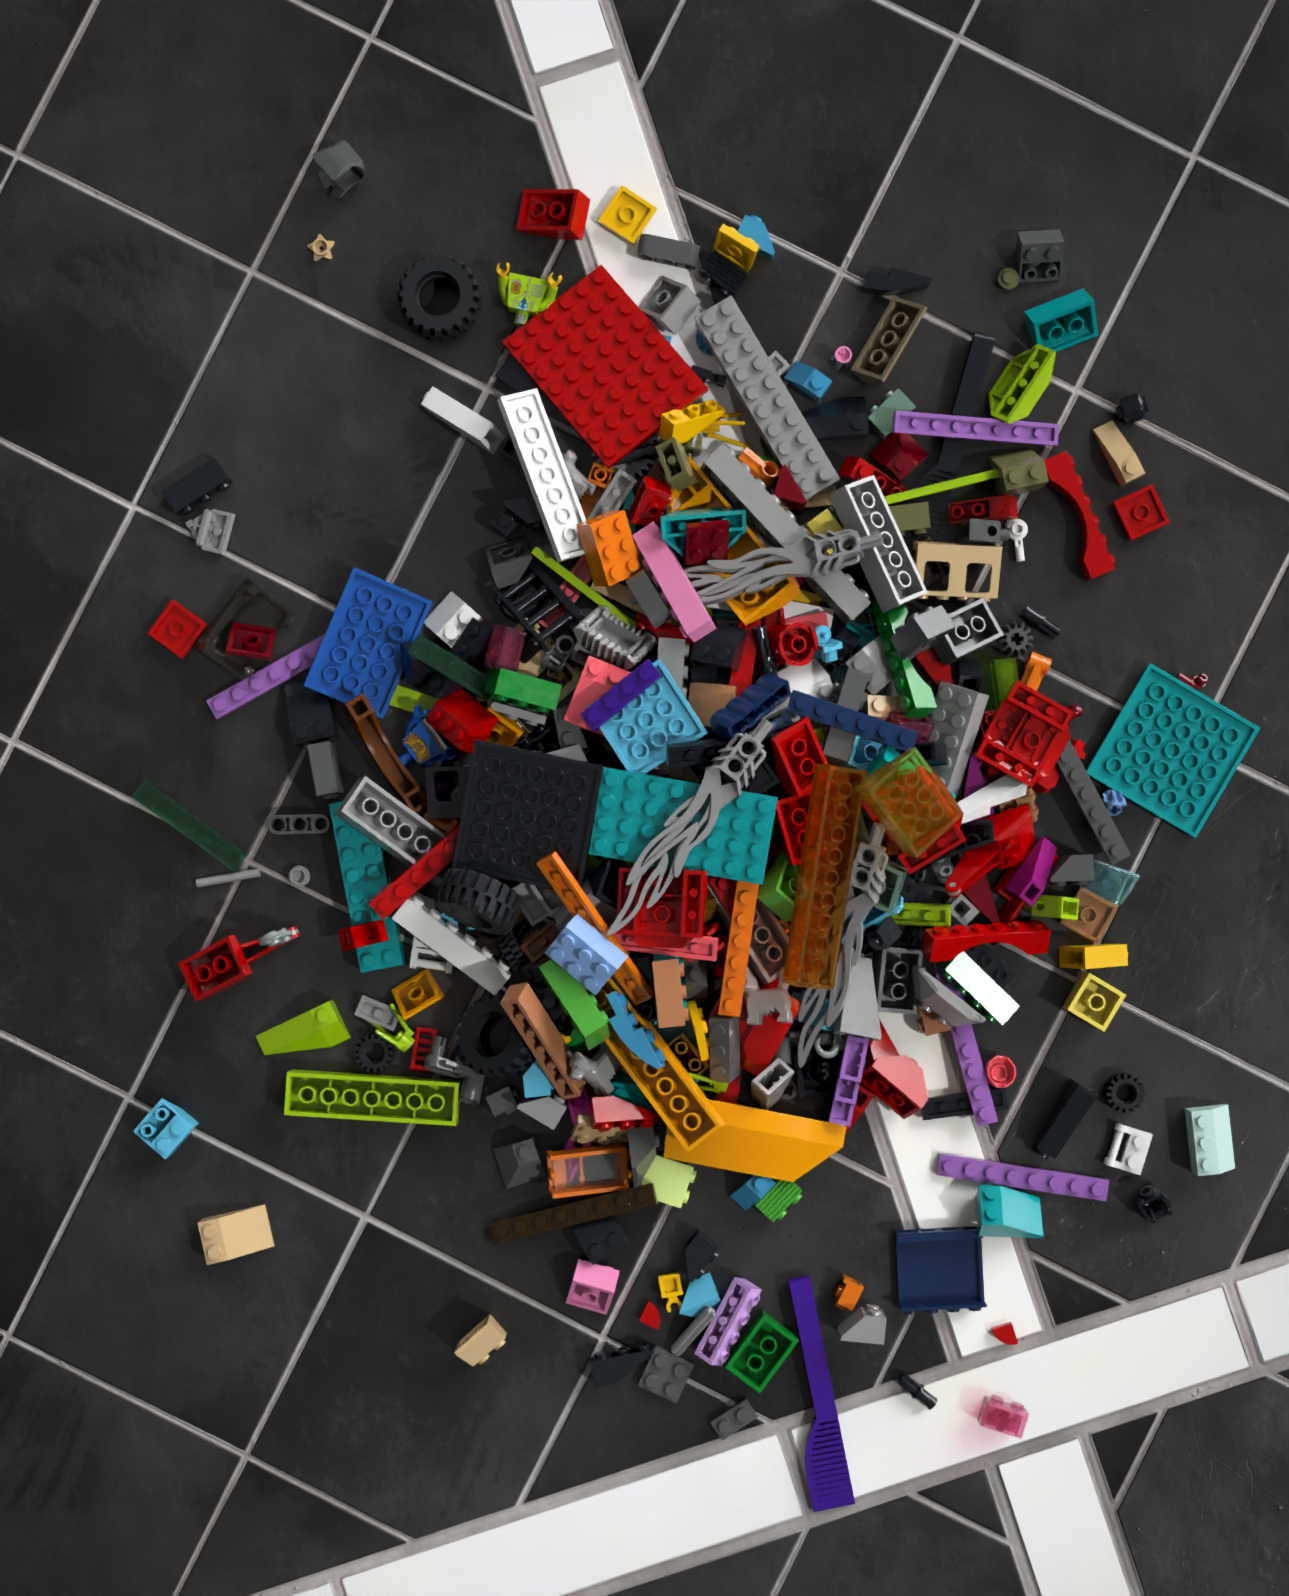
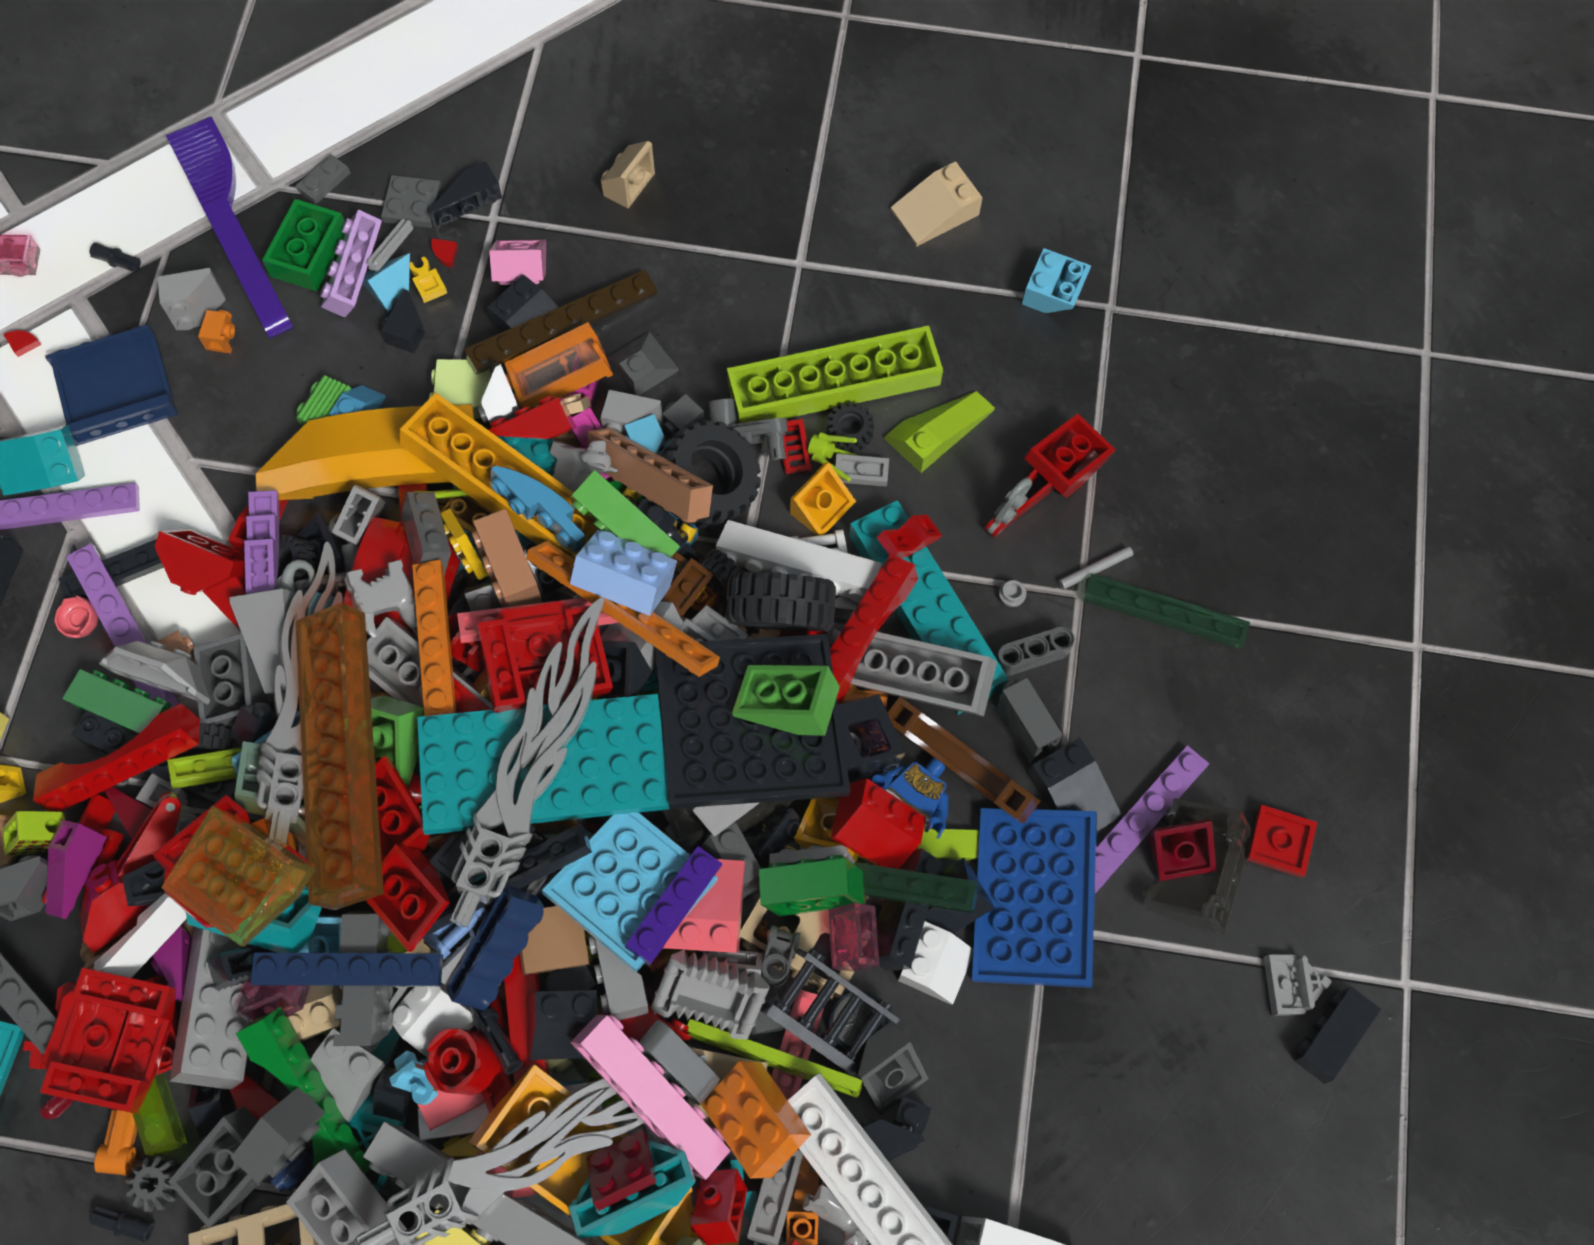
camera: 155 degrees right, 20 degrees down
none -> bright green slope [732,665,840,736]

